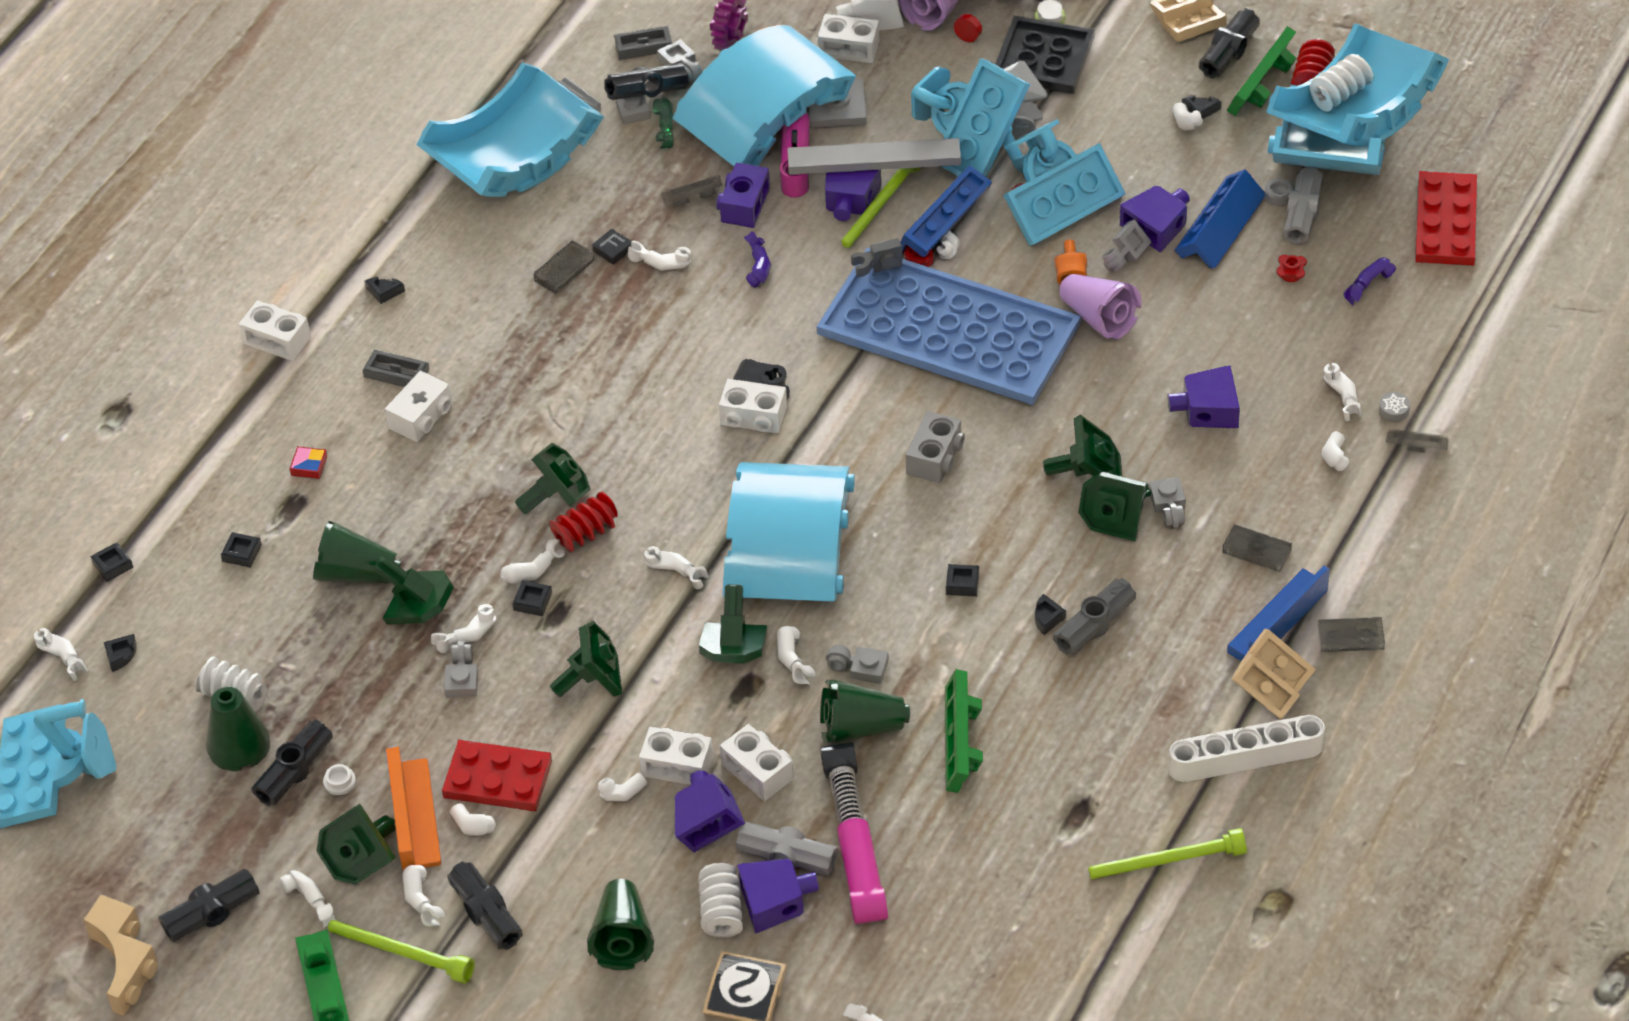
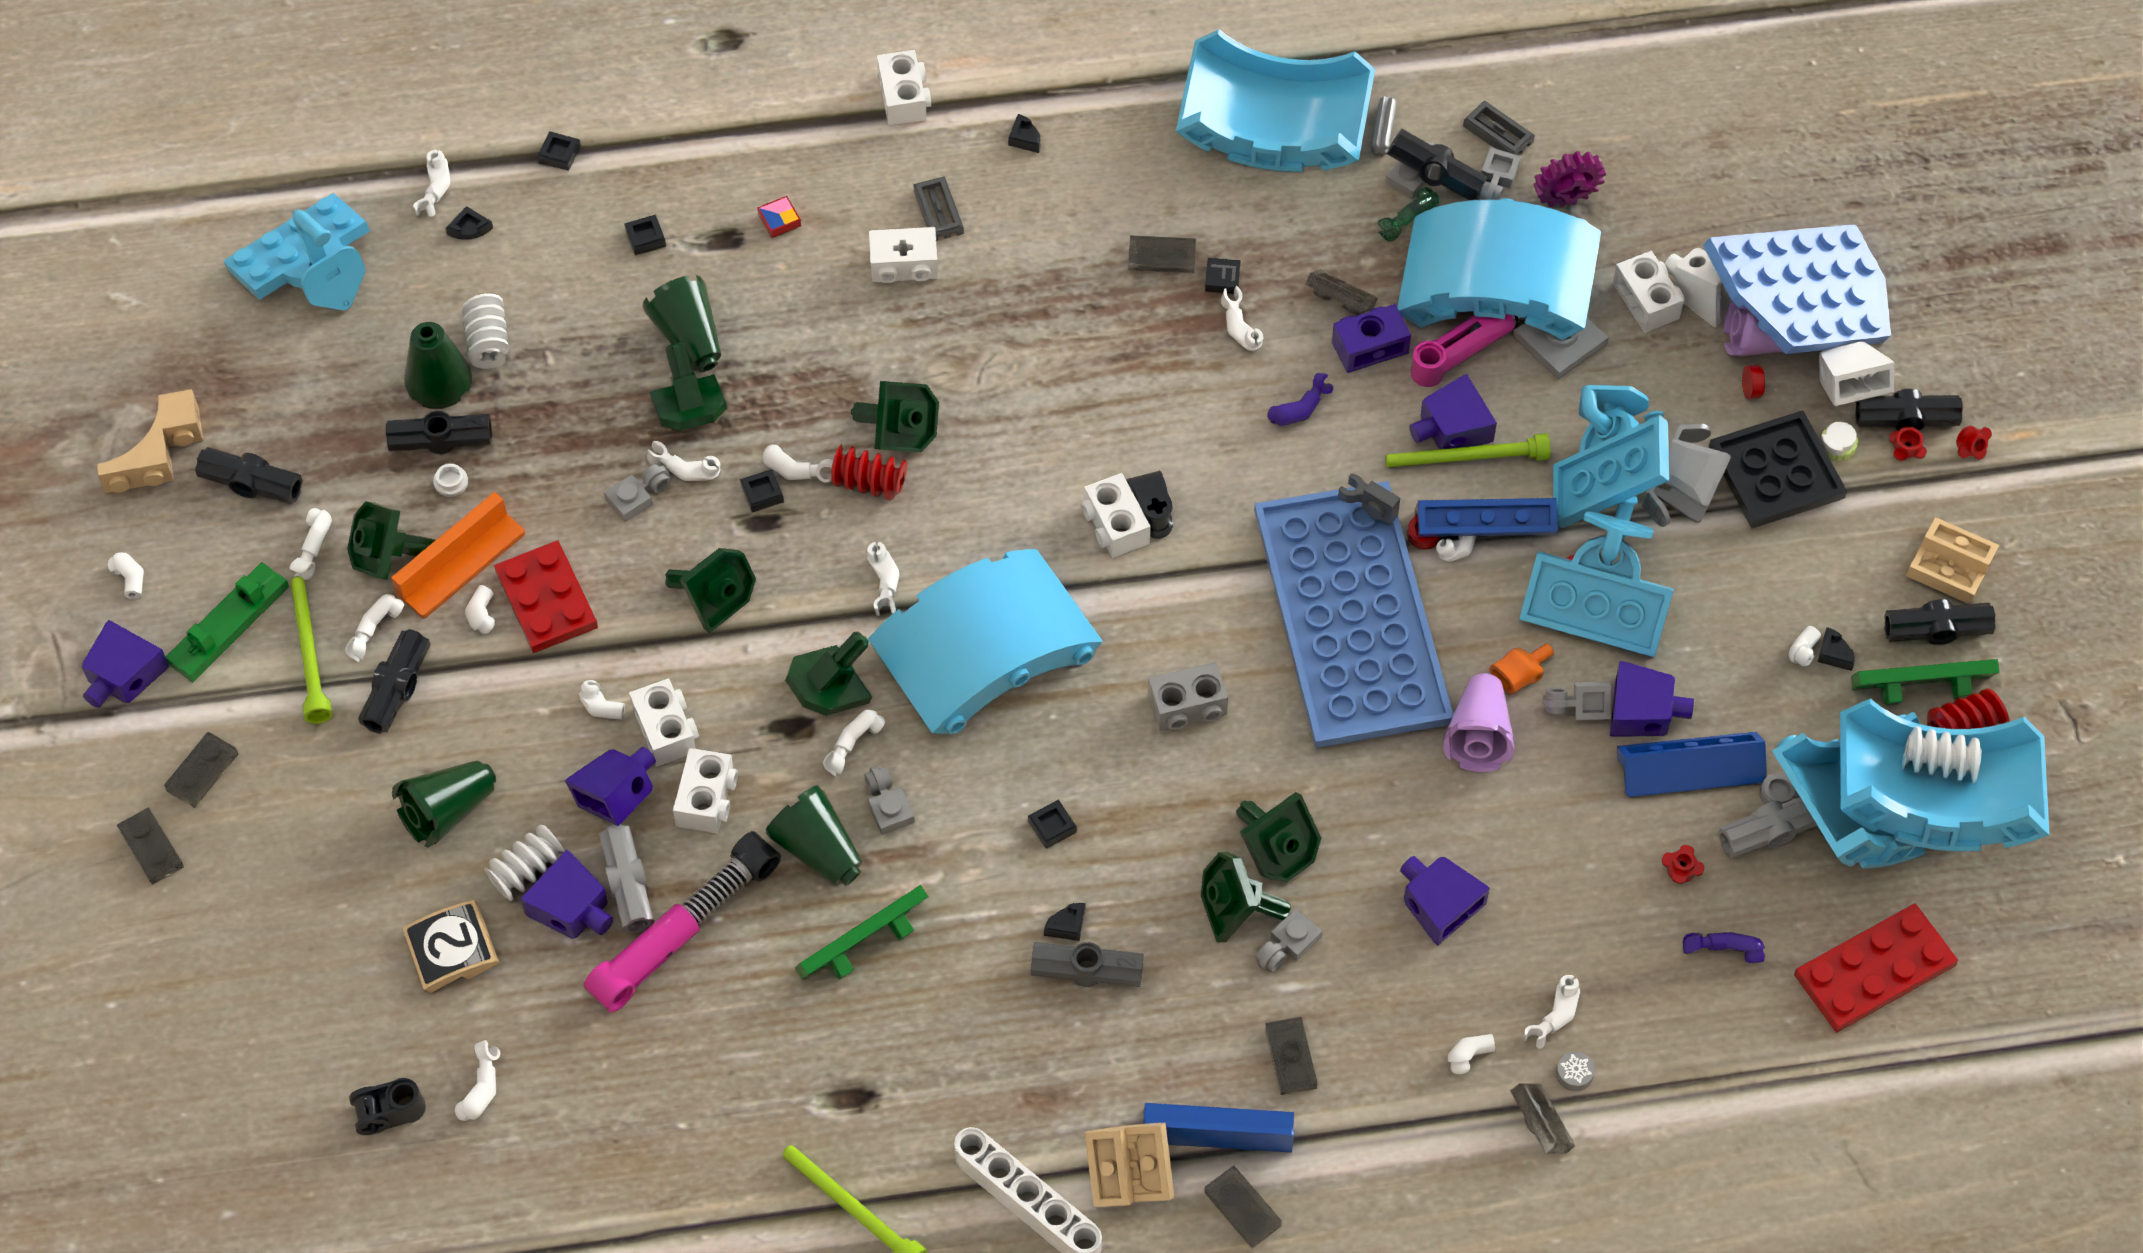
camera: 50 degrees right, 10 degrees up
light grey tile [787,138,961,175] -> none

